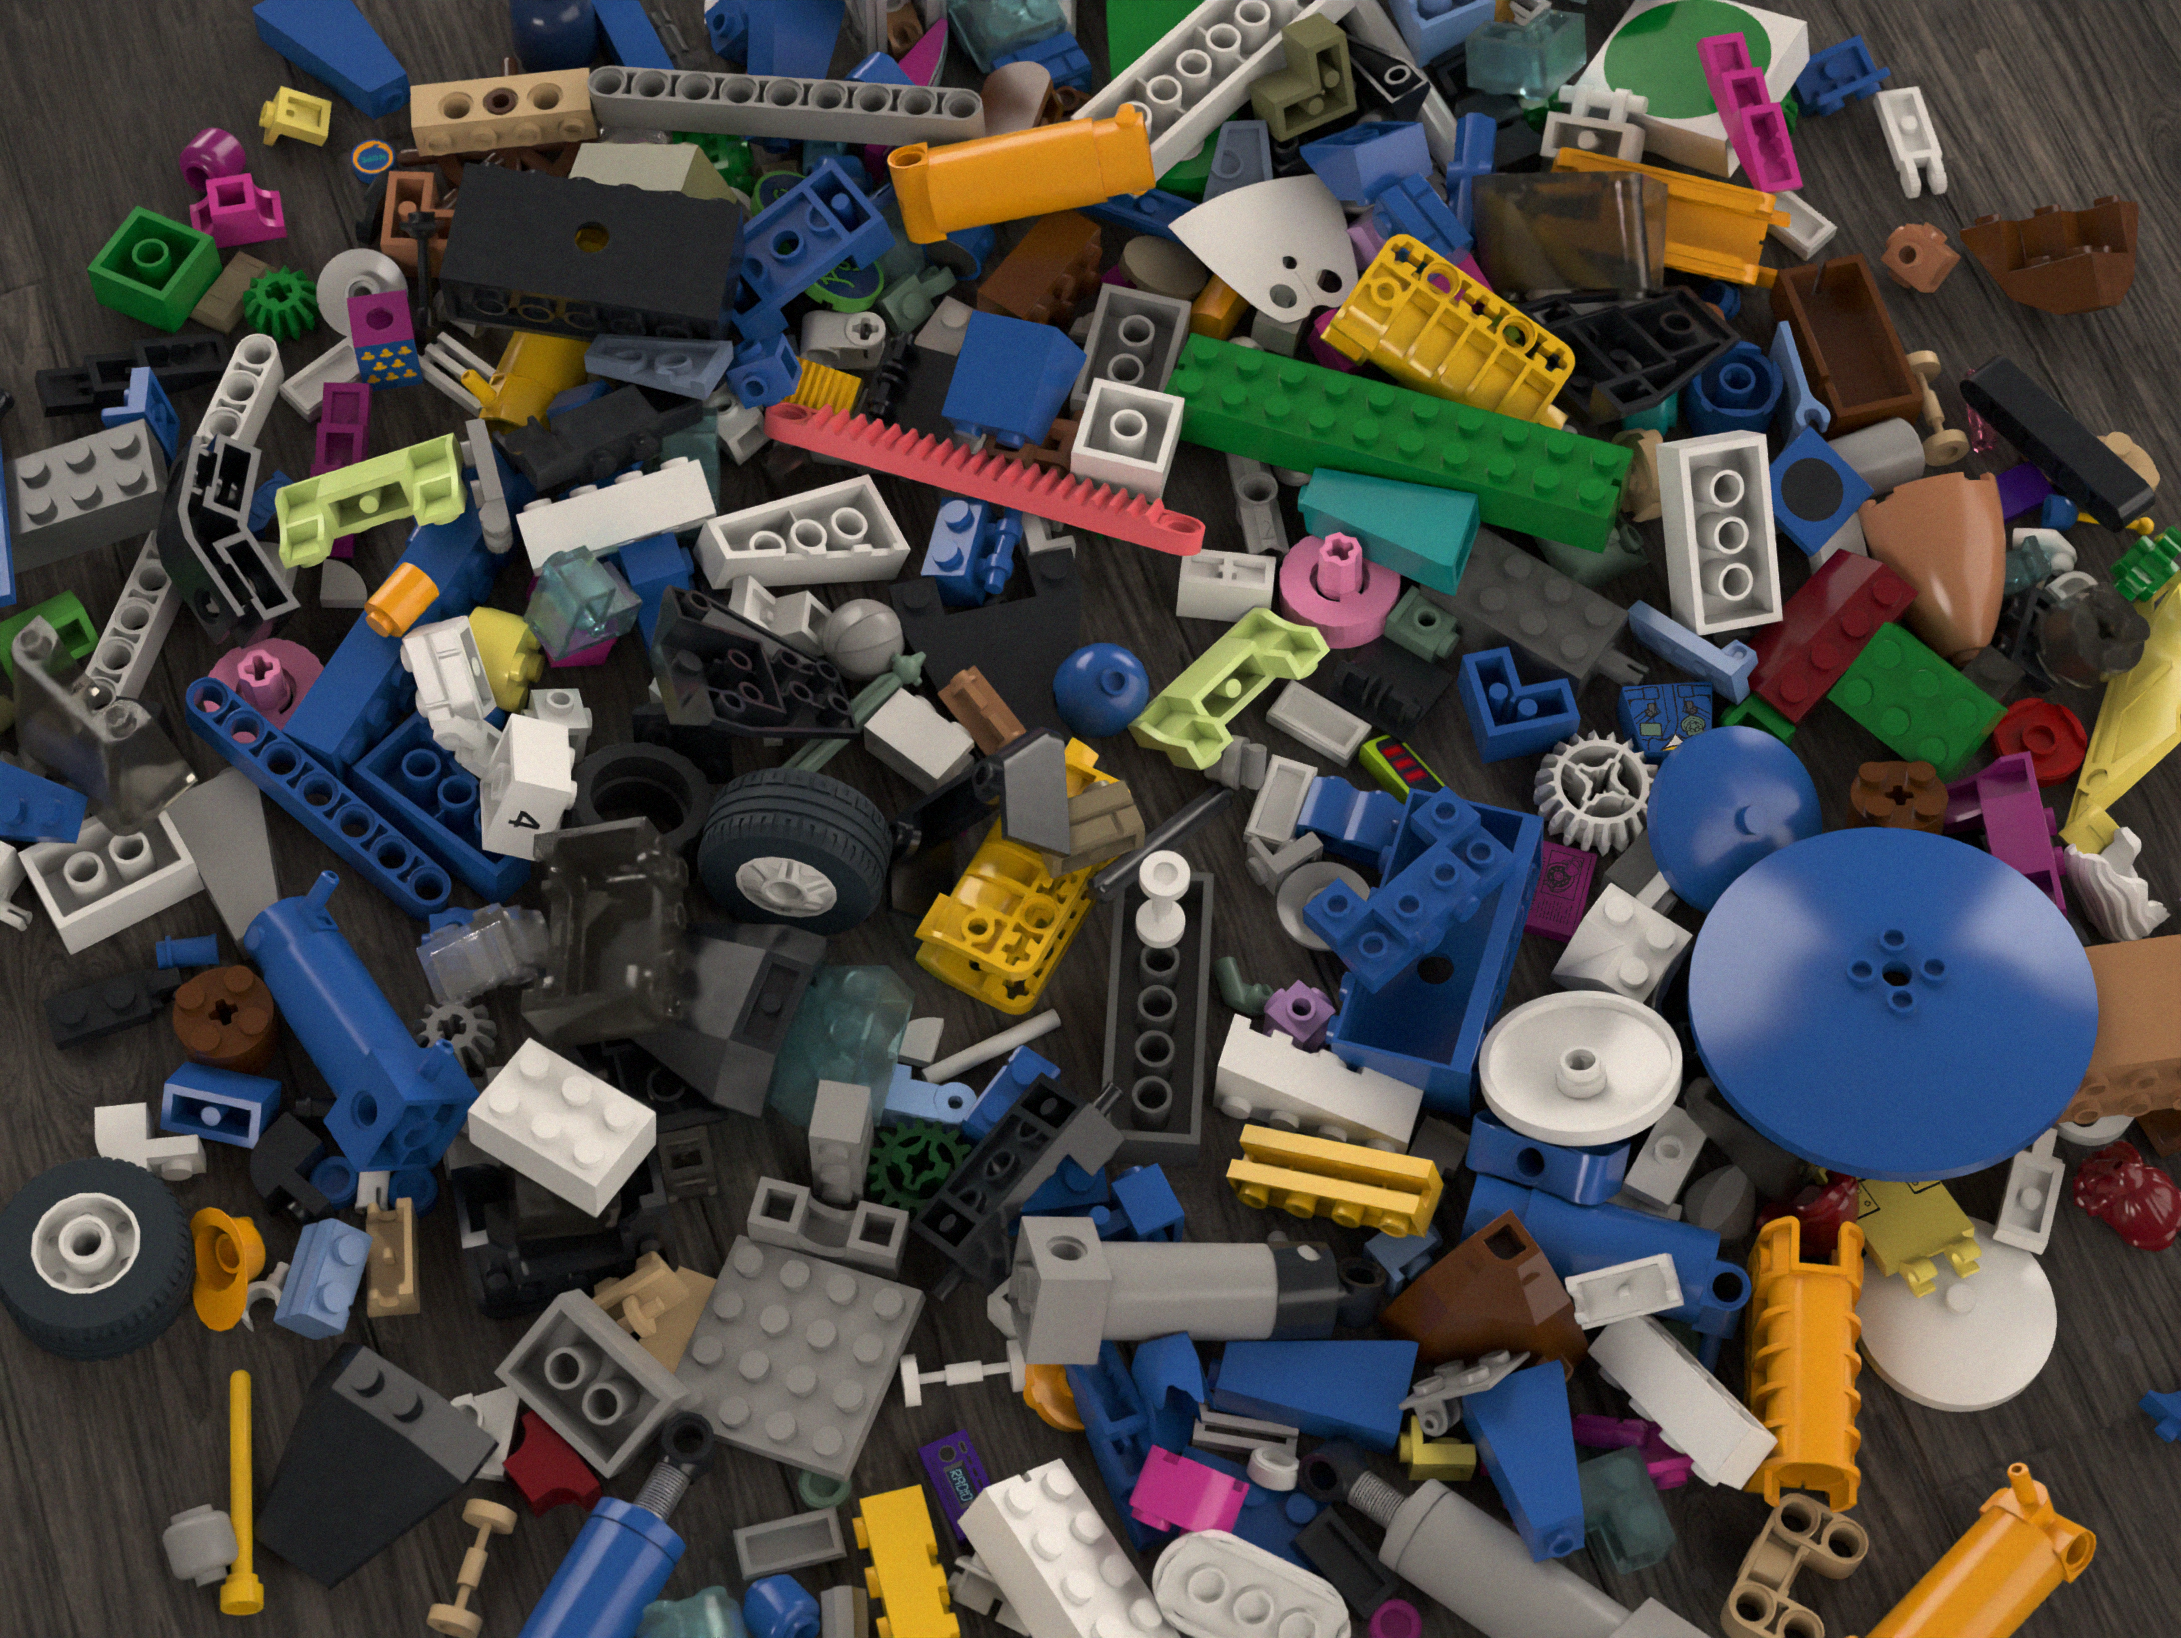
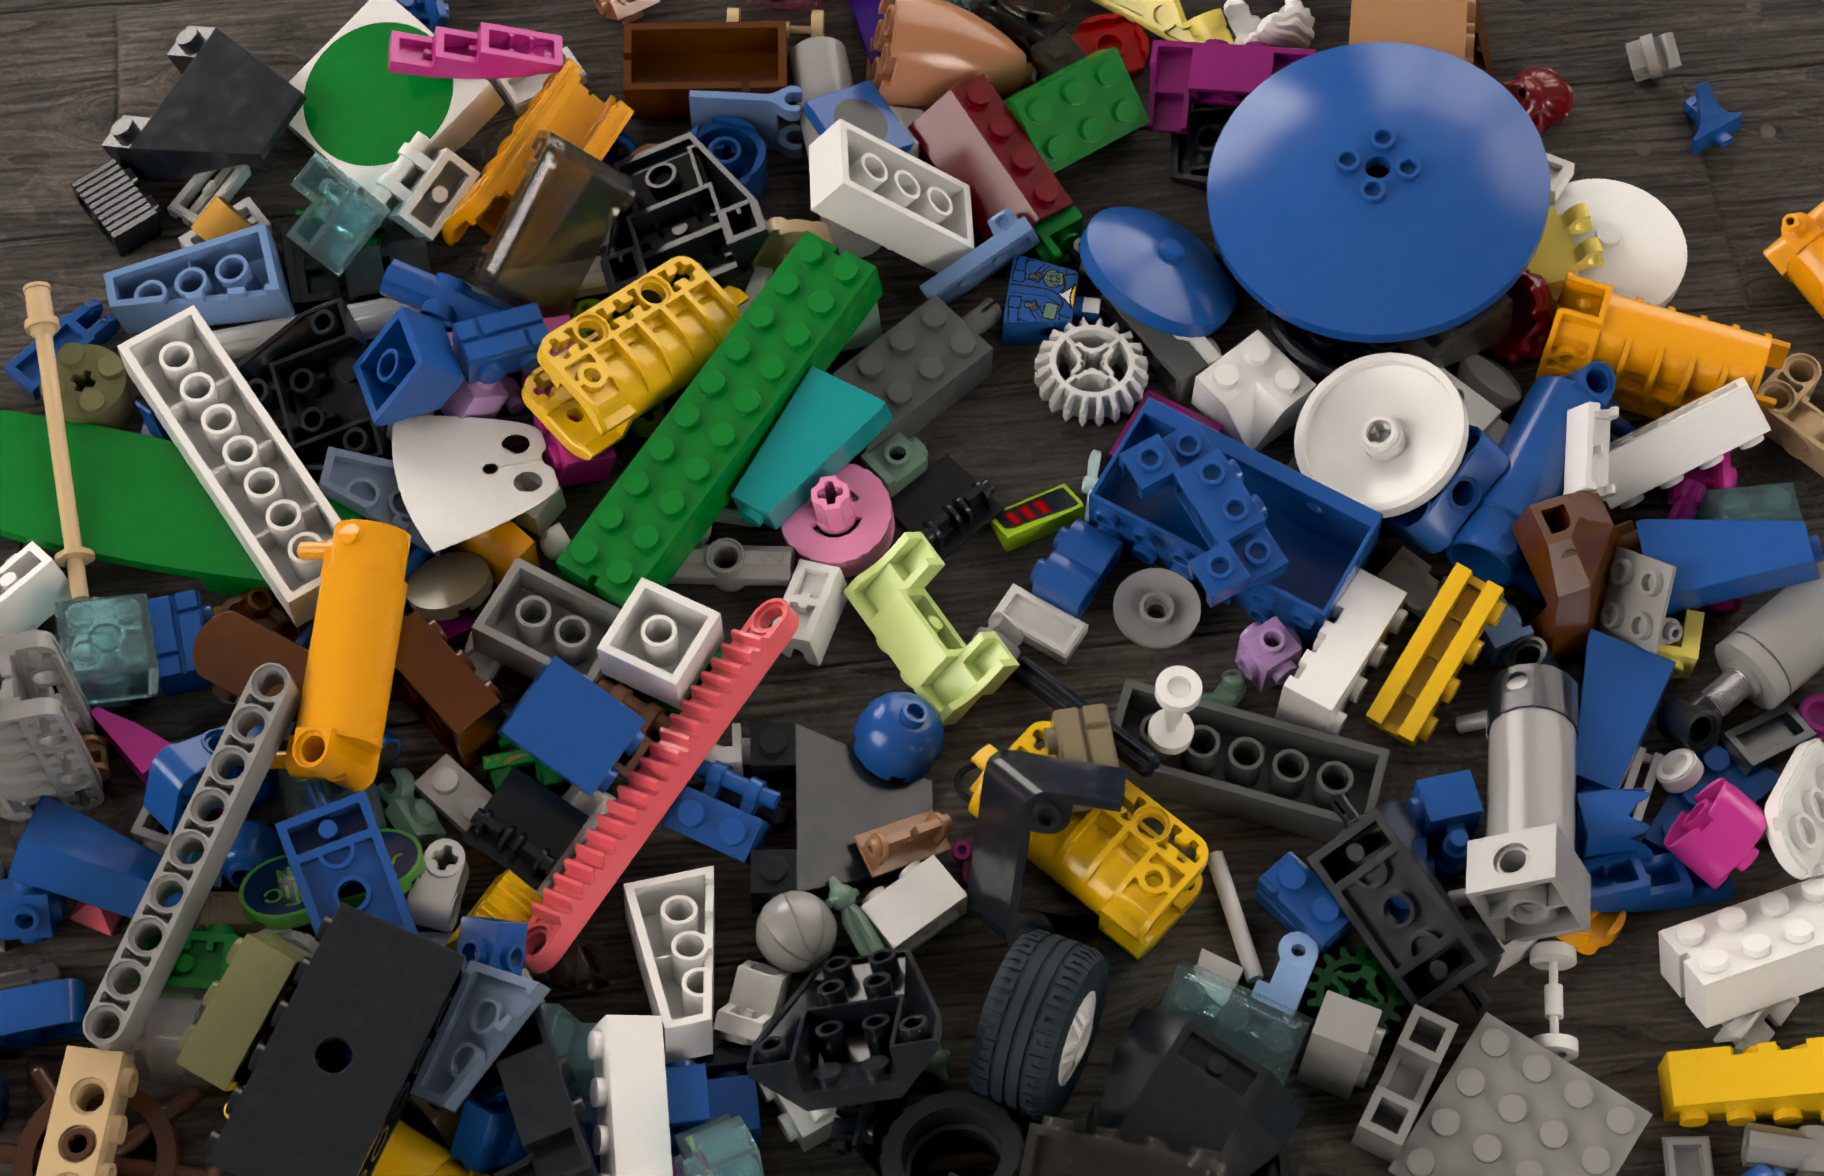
camera: 75 degrees left, 0 degrees up
sand green tile [799,1469,852,1512] -> none
dark purple tile [917,1429,991,1547] -> none
light grey bracket [1245,831,1324,897] -> none
olive brick [1249,12,1357,142] -> none
white tile [1266,679,1372,768] -> none
blue brick [1457,646,1581,764] -> none
reddish brown brick [1845,761,1948,836] -> none

